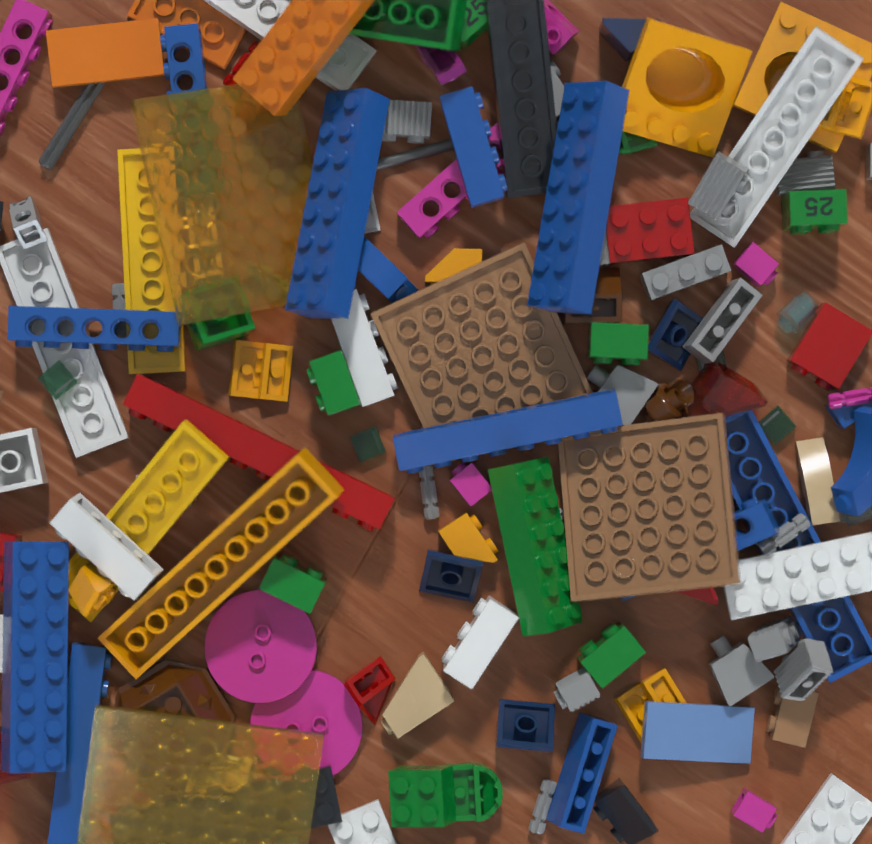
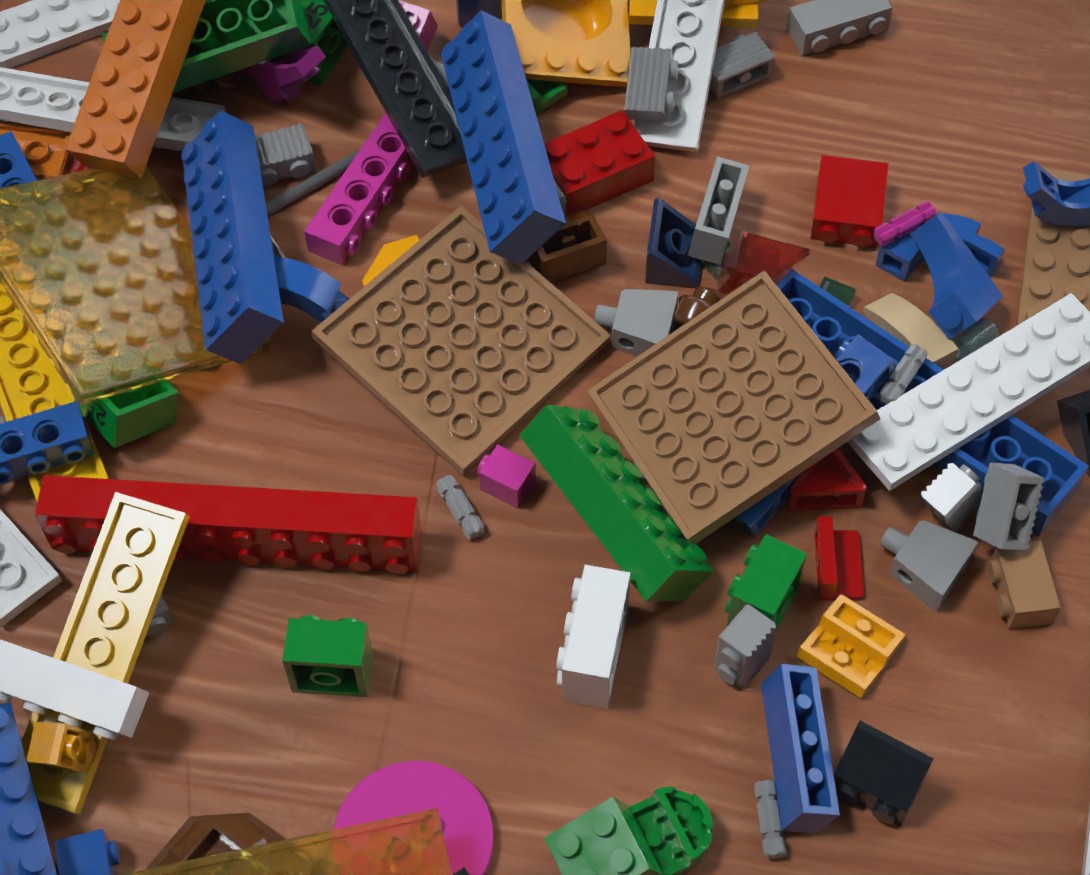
camera: 20 degrees left, 30 degrees down
light orange brick [98,447,344,679] -> none
dark pink plate [204,590,317,703] -> none
light orange slope [228,340,294,402] -> none
green brick [306,350,362,416] -> none
white brick [331,289,398,407] -> none
red slope [343,656,396,725] -> none
clear green tile [350,426,386,463] -> none
tan slope [381,652,454,738] -> none
blue brick [393,389,623,474] -> none
dark blue slope [419,549,483,603] -> none
light orange slope [438,512,499,563] -> none
blue brick [439,86,508,208] -> none
dark blue slope [495,699,555,752] -> none
green brick [587,322,649,366] -> none
light grey brick [639,244,731,301] -> none
medium blue tile [641,701,755,764] -> none
dark pink brick [730,787,777,833] -> none
dark pink brick [732,242,779,287] -> none
clear light blue brick [777,292,819,334] -> none
green brick [781,189,848,235] -> none
none -> red panel [814,516,864,600]

